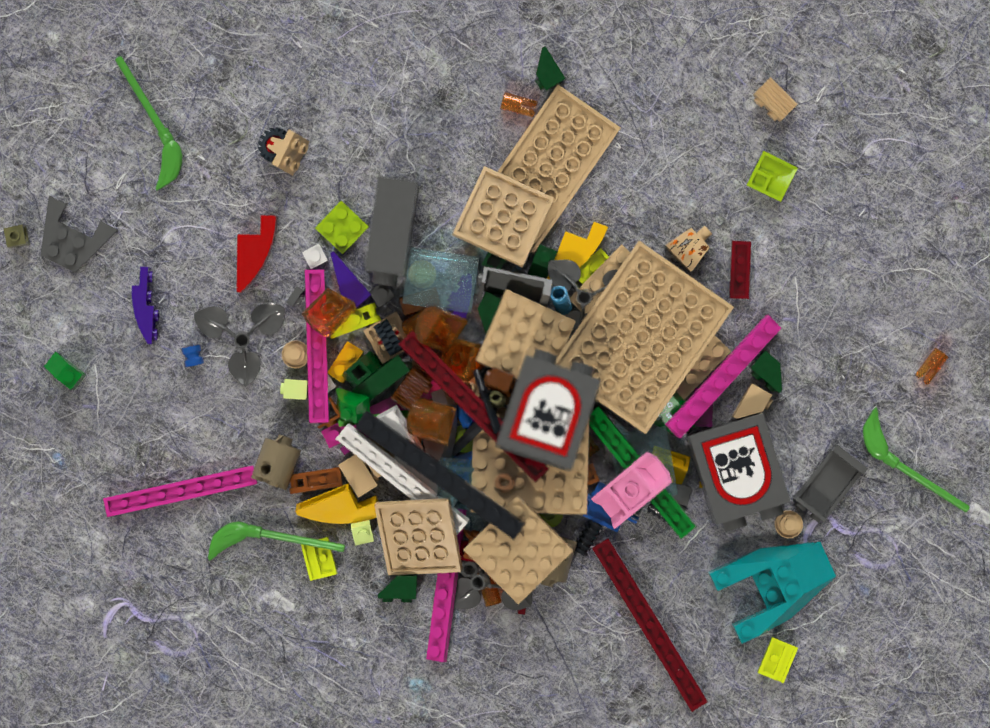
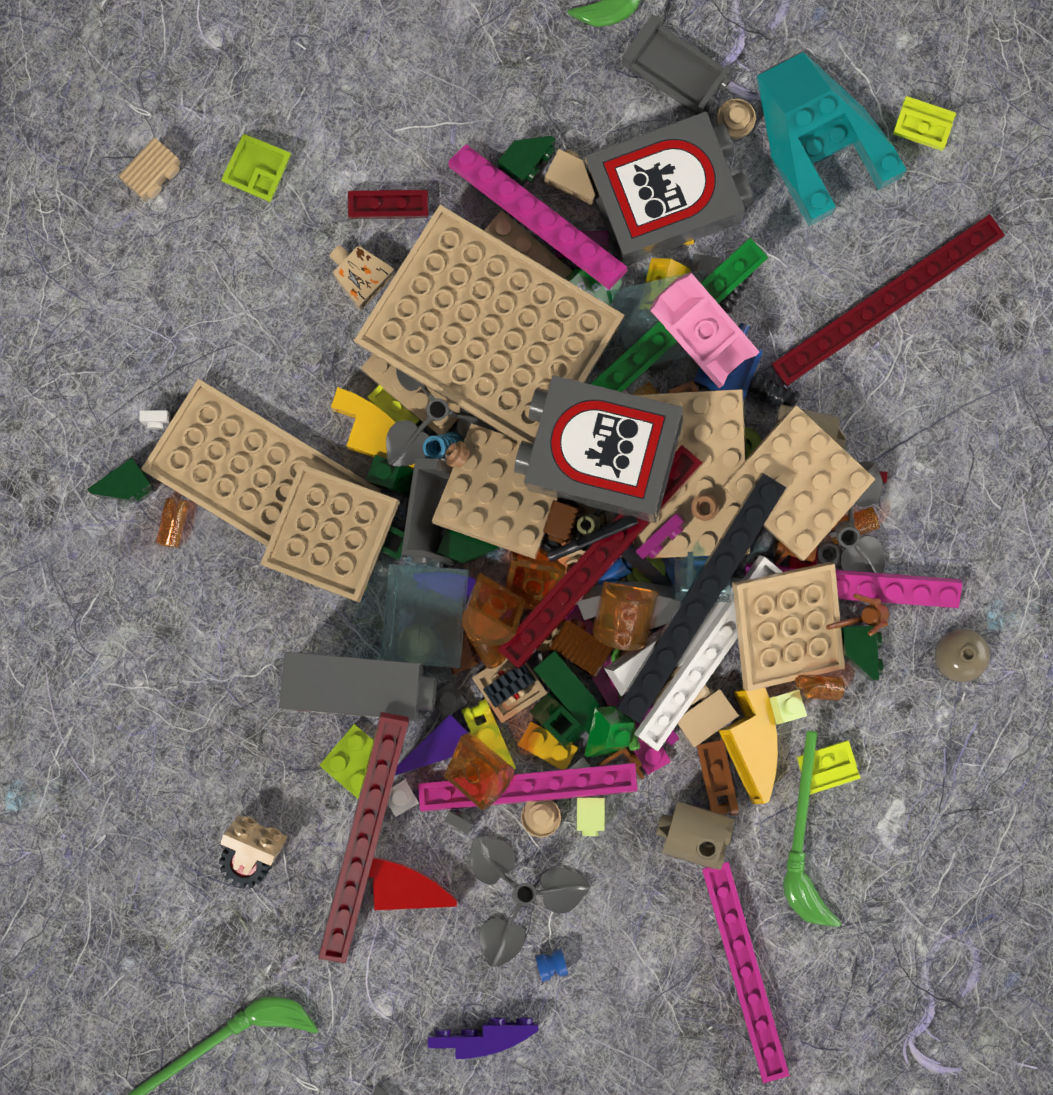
camera: 90 degrees left, 5 degrees down
none -> white plate [140,410,171,430]
none -> dark red plate [319,712,409,964]
none -> medium nougat plate [445,441,470,468]
none -> magenta plate [636,513,686,559]
none -> clear orange hinge [795,674,845,701]
none -> dark orange plant [826,593,889,636]
none -> dark tan cylinder [935,629,990,682]

